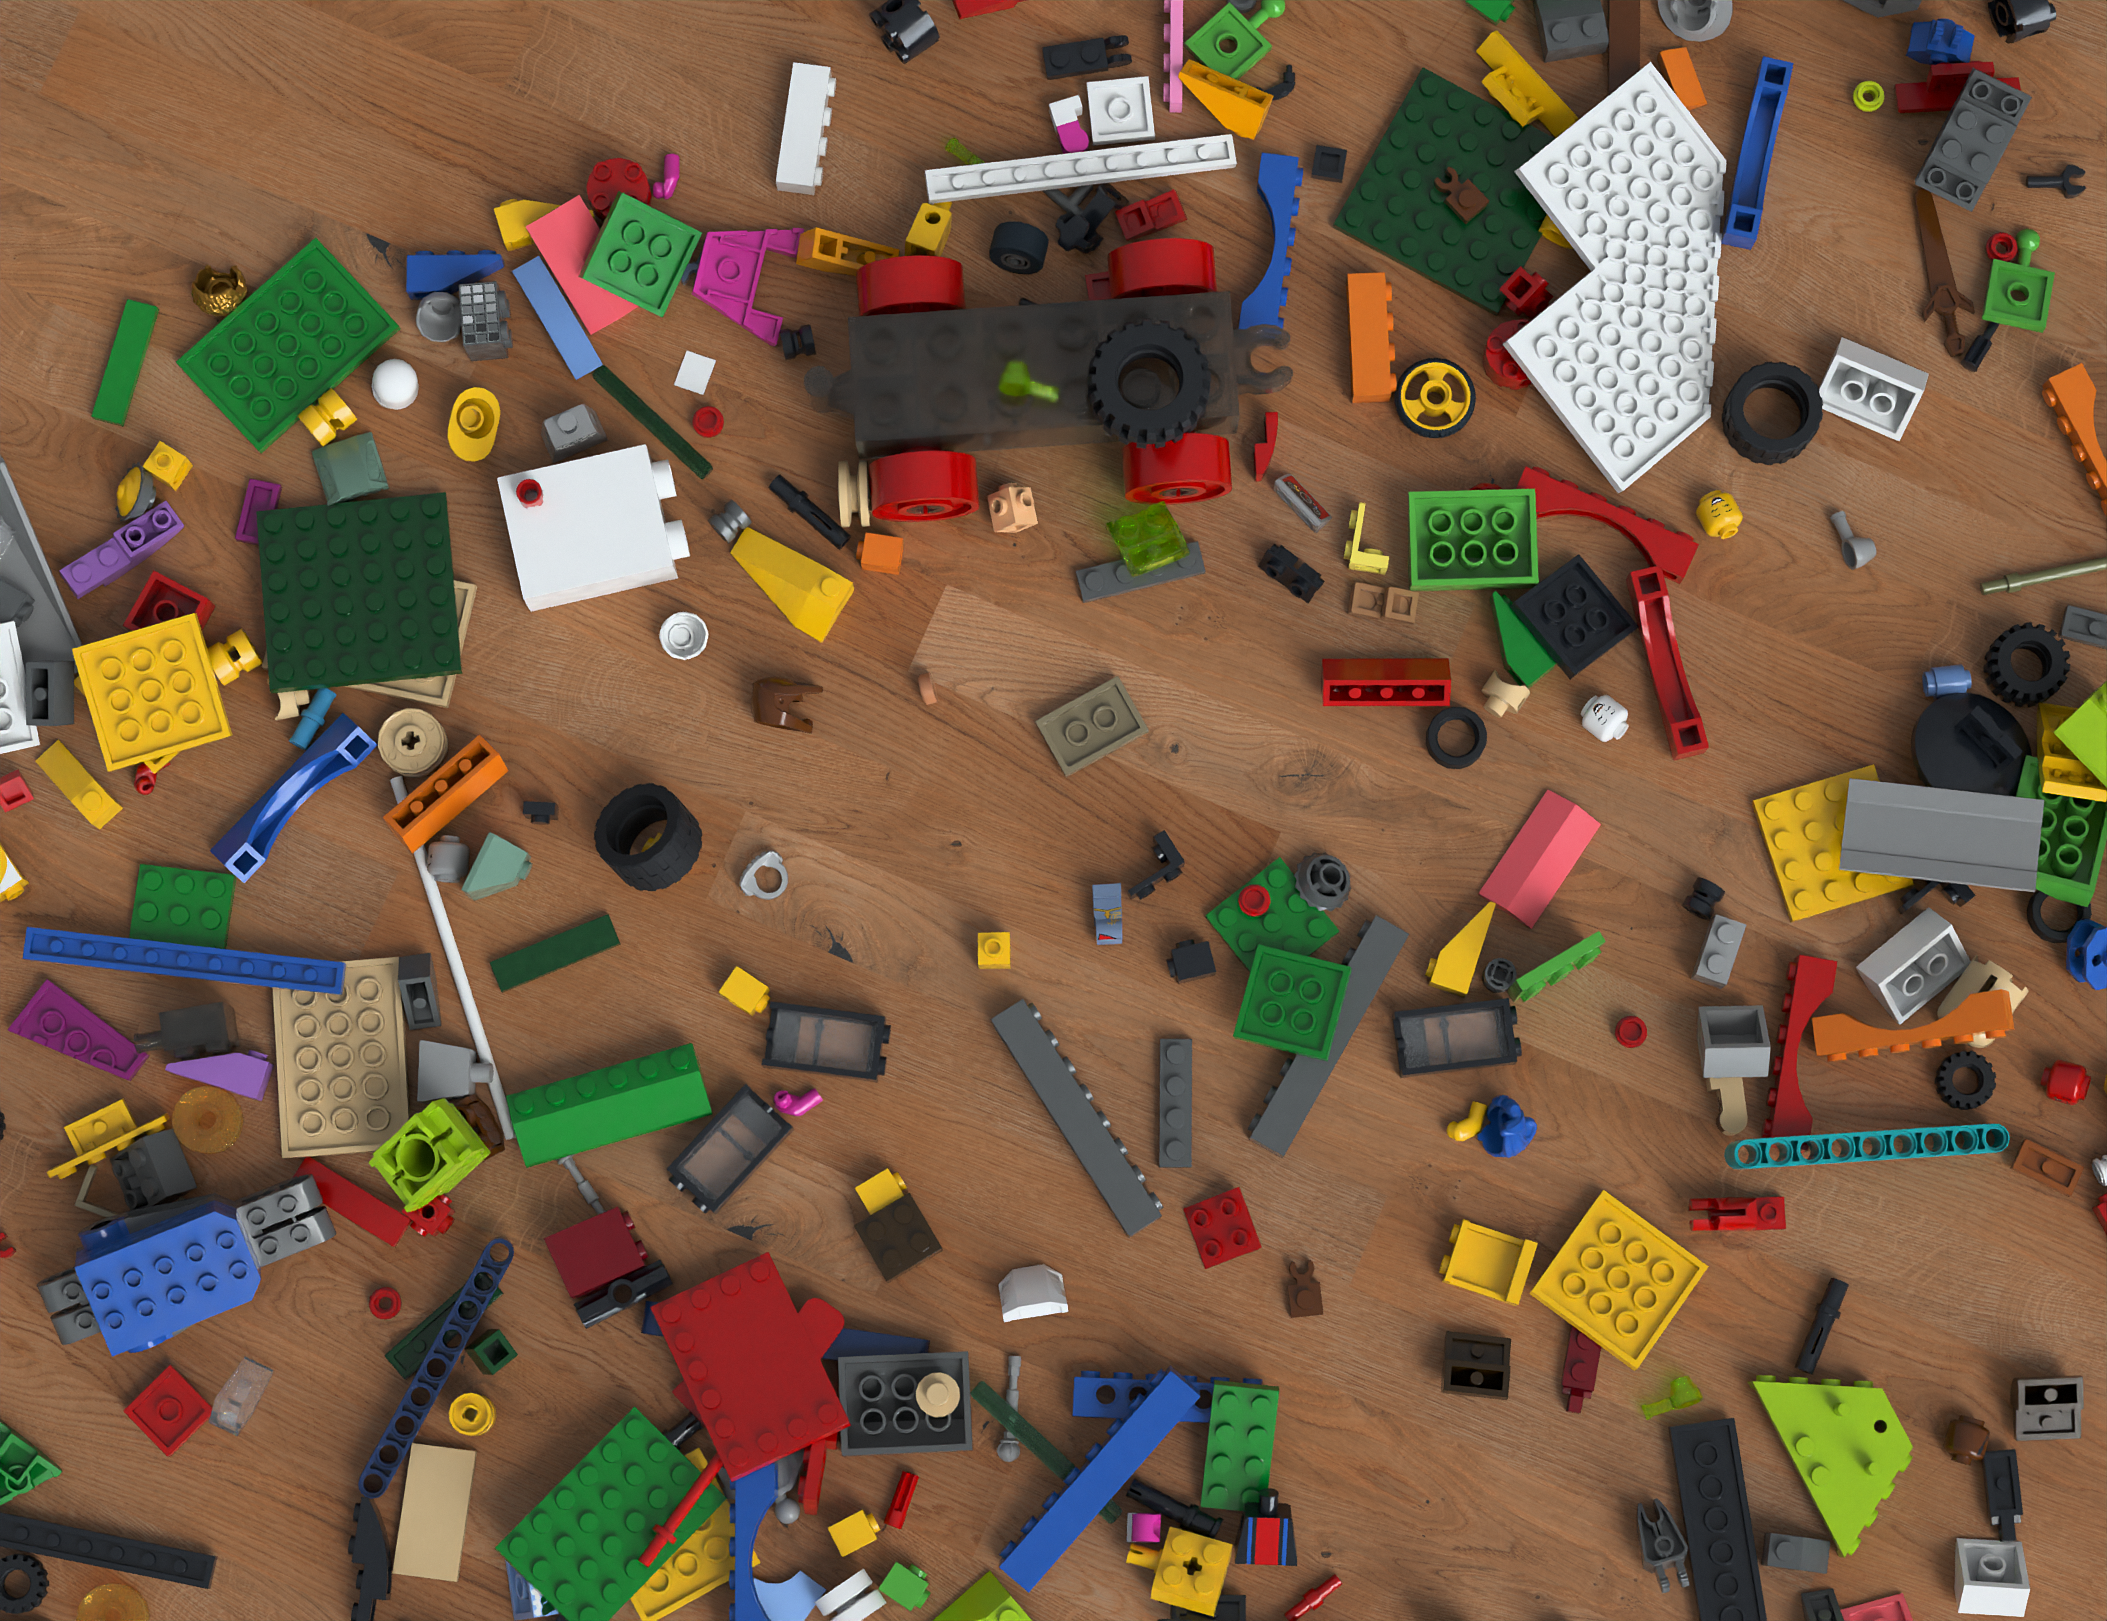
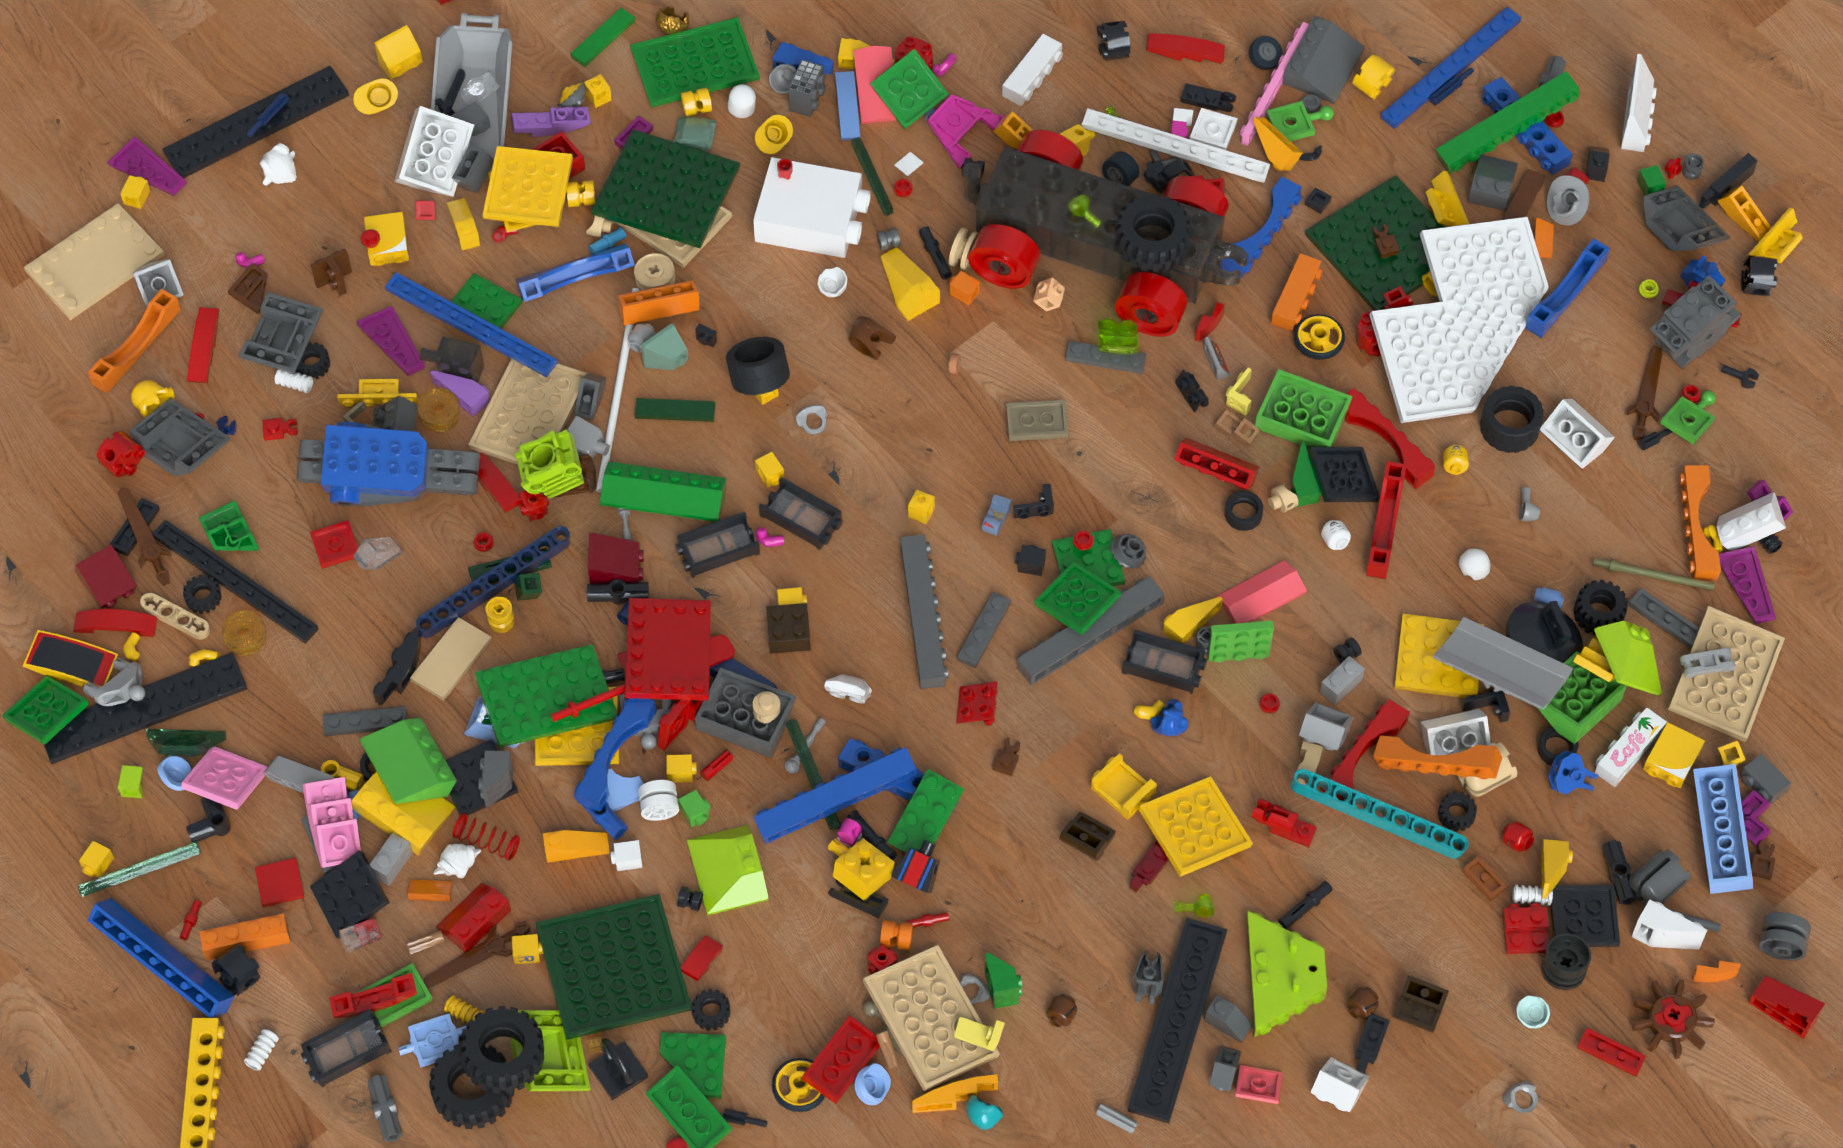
camera: 25 degrees right, 20 degrees down
light grey torso [541,404,608,463] -> none
none -> white hair [1459,549,1491,580]

